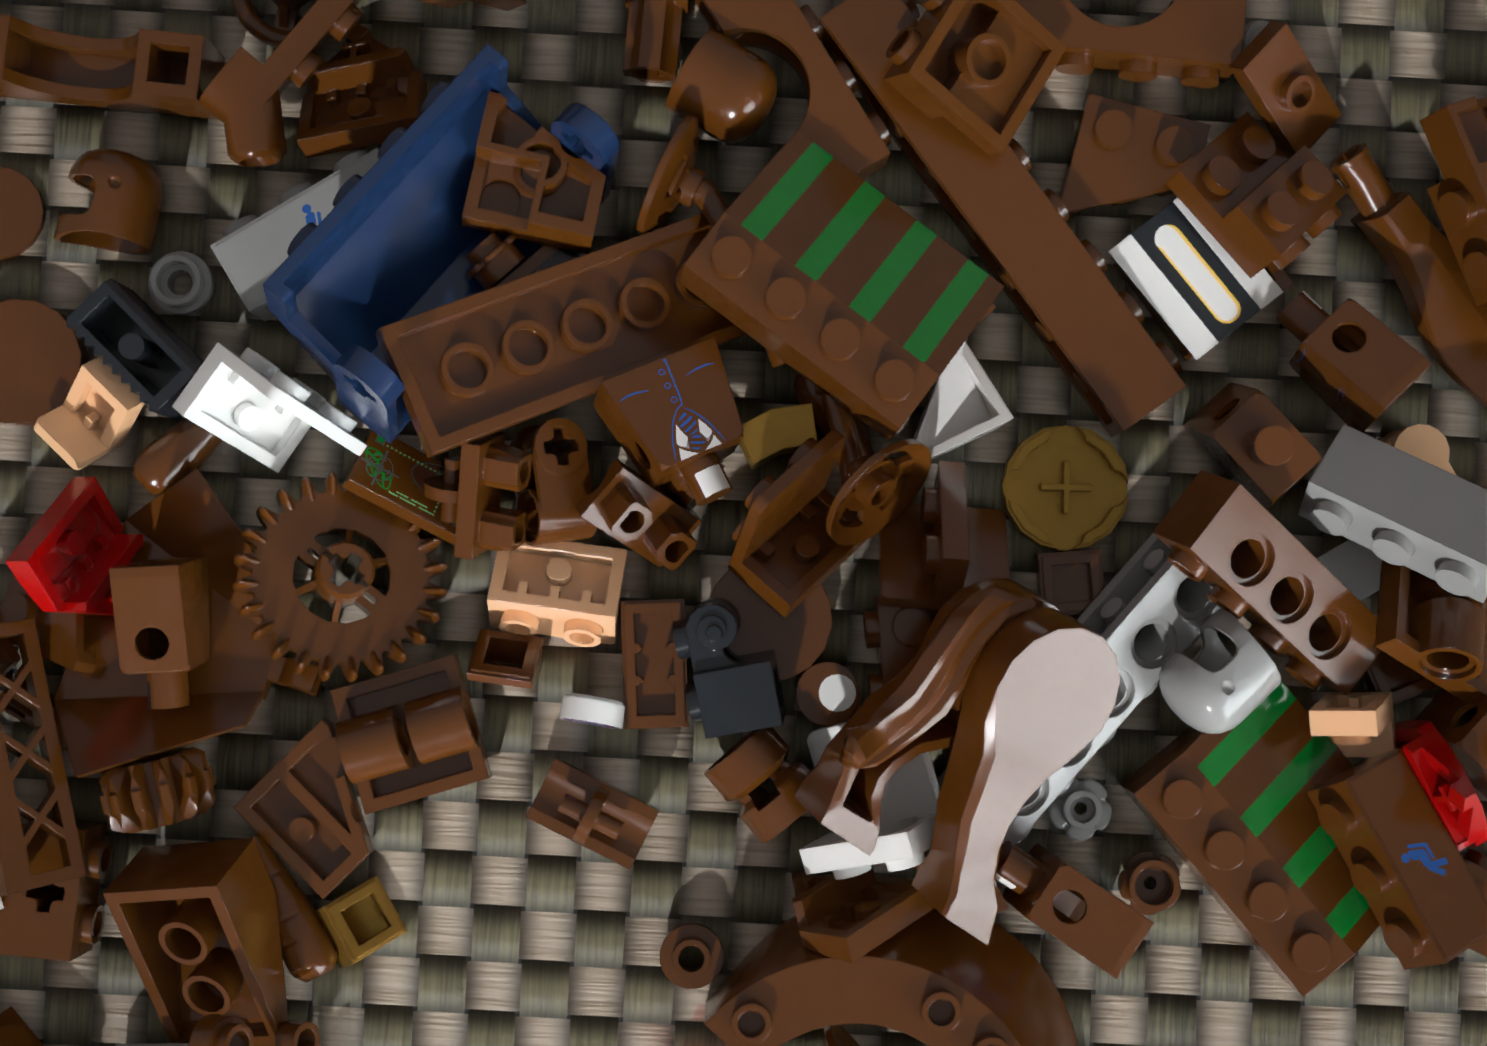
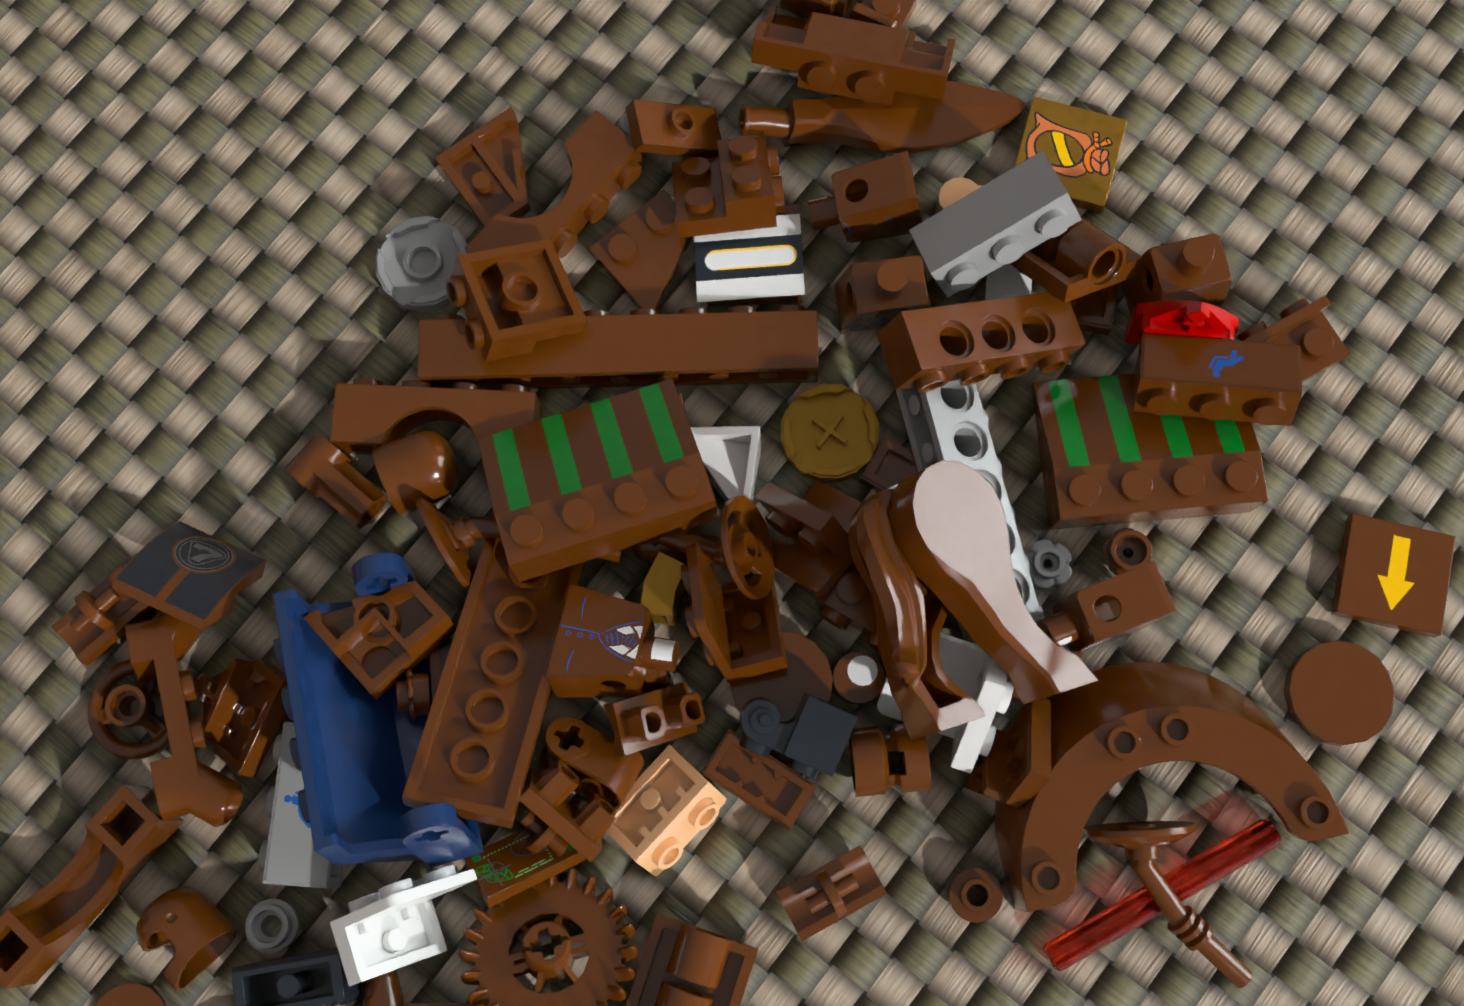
camera: 40 degrees left, 10 degrees down
reddish brown slope [467,629,543,689] -> none
white tile [559,693,625,729] -> none
light grey helmet [1159,609,1281,734] -> none
light nougat bracket [1309,692,1397,758] -> none

